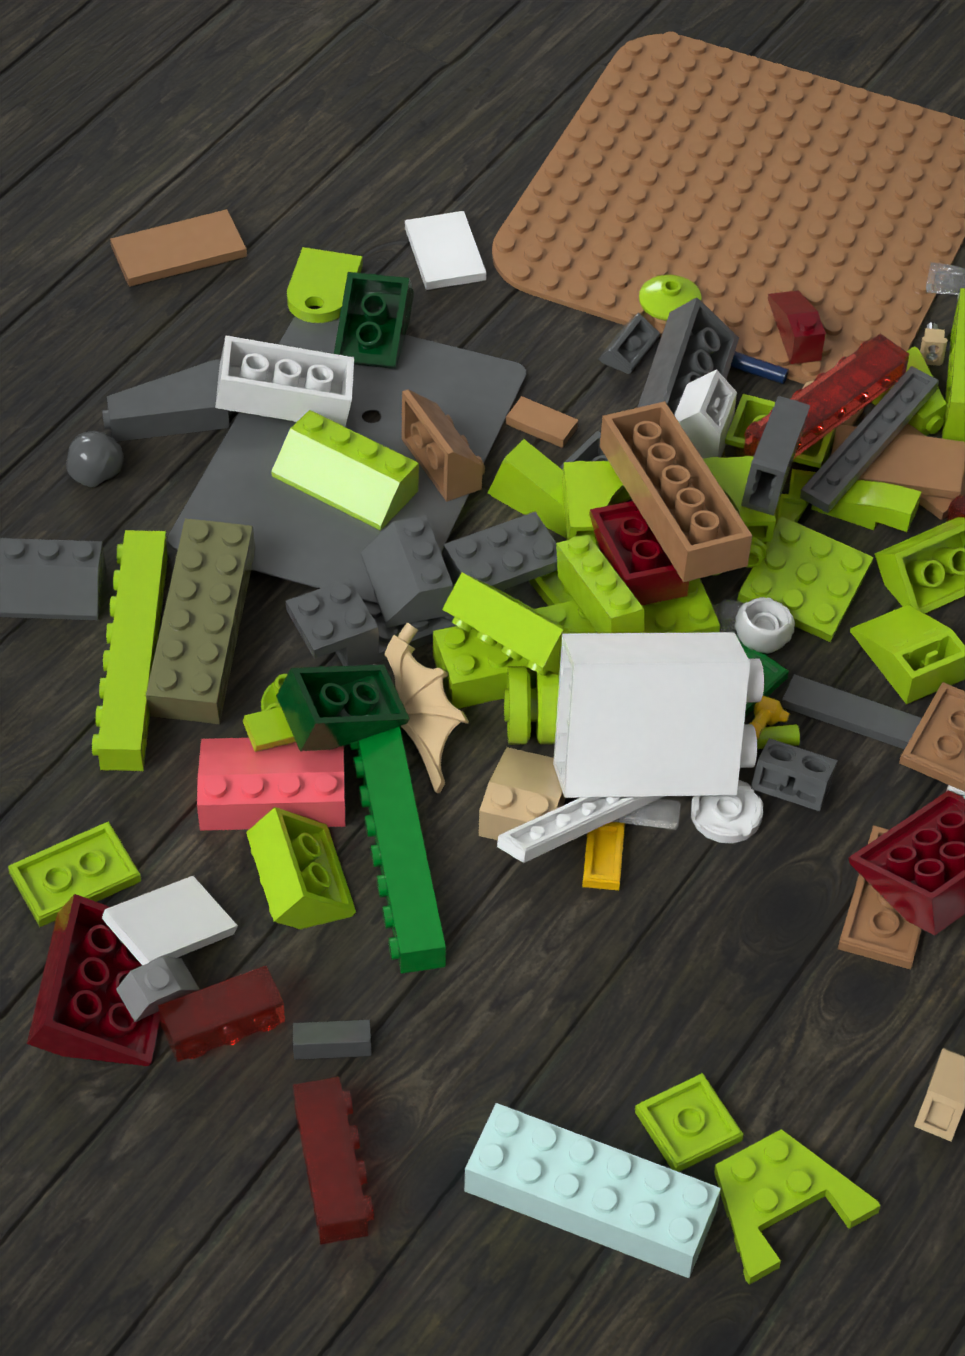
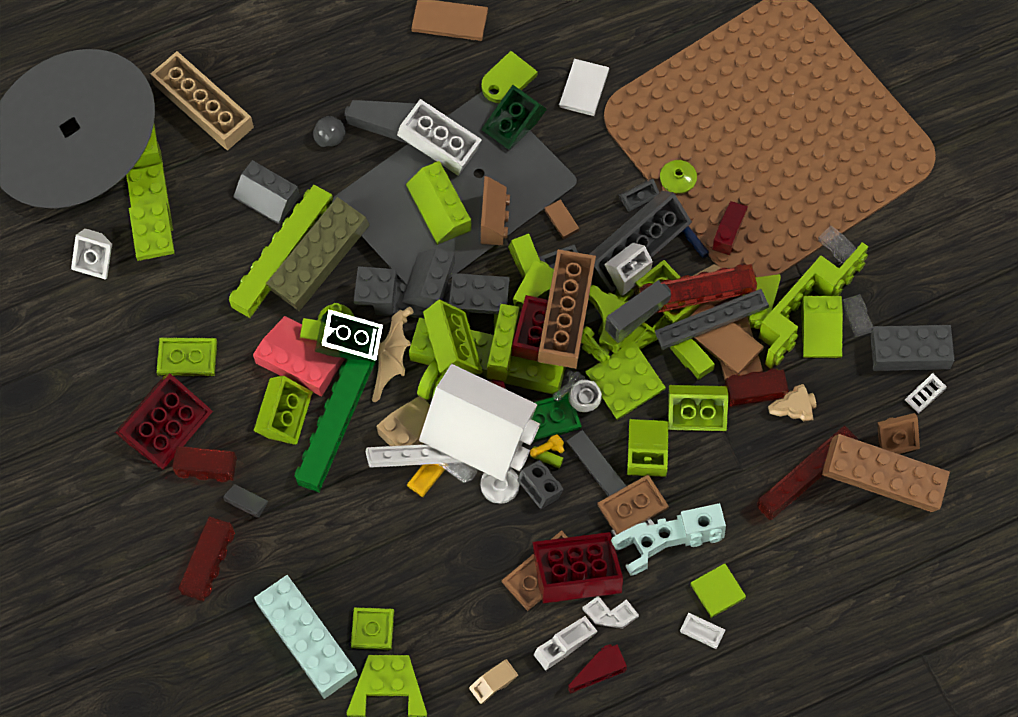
camera: 35 degrees right, 15 degrees up
white tile [102,876,238,965] -> none
light grey slope [116,957,200,1022] -> none
tan piece [920,323,948,366] -> none

